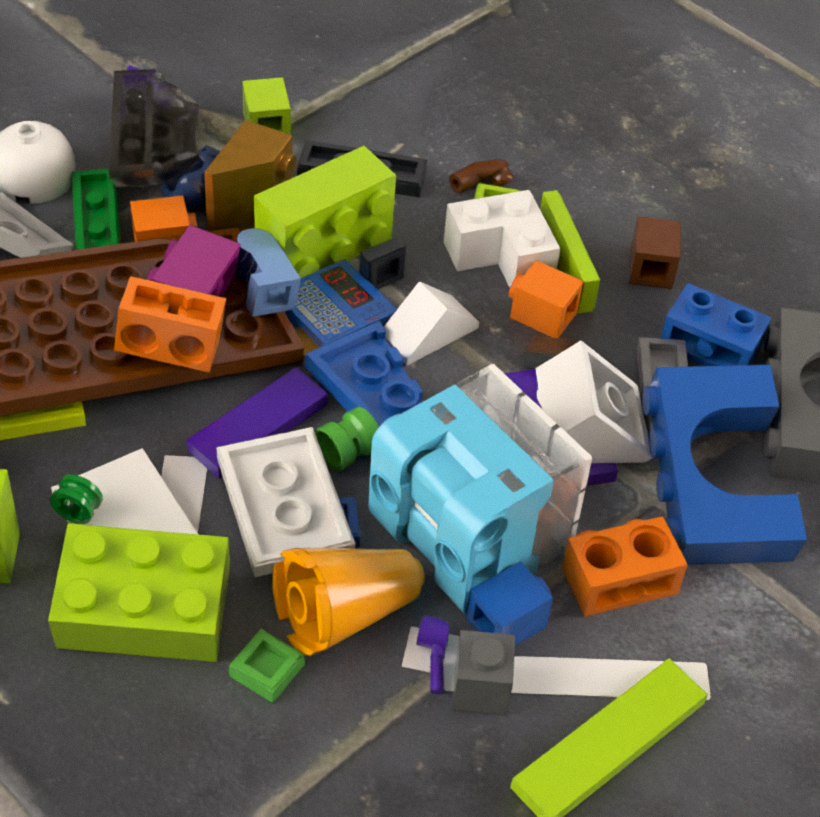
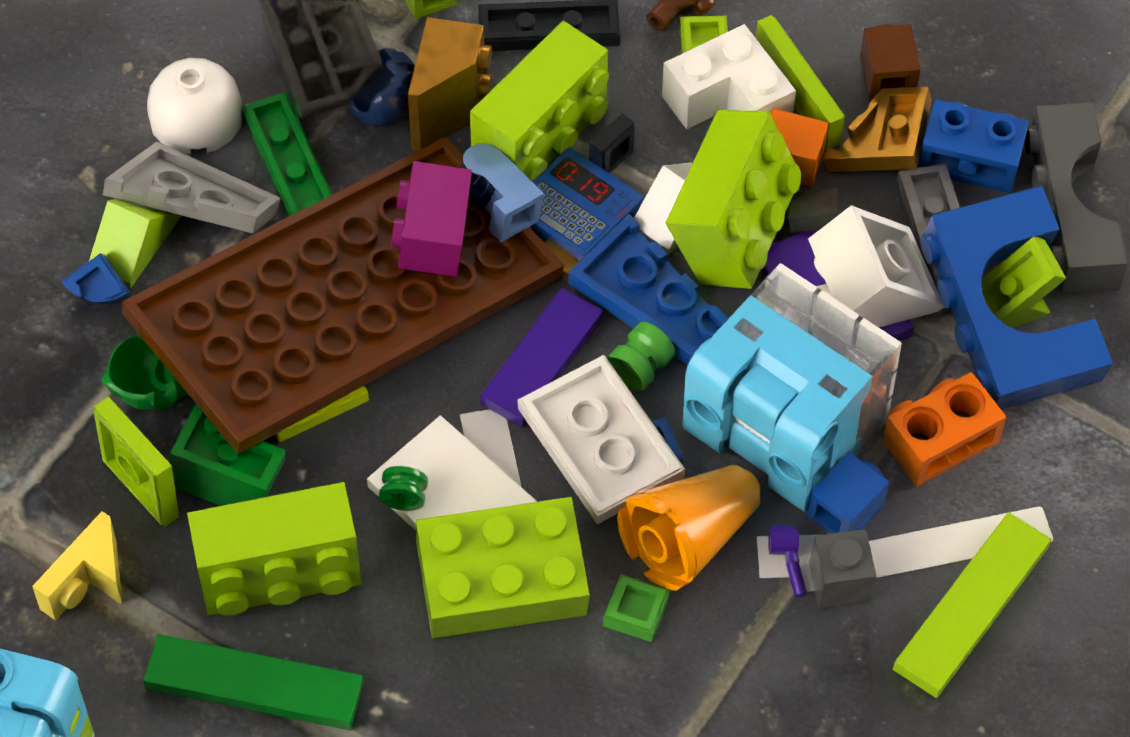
camera: 10 degrees left, 10 degrees up
orange brick [114,276,226,373] -> none
orange brick [130,196,197,242] -> none
none -> lime brick [665,110,802,289]
none -> pearl gold wing [823,87,932,172]
none -> lime slope [981,236,1067,328]

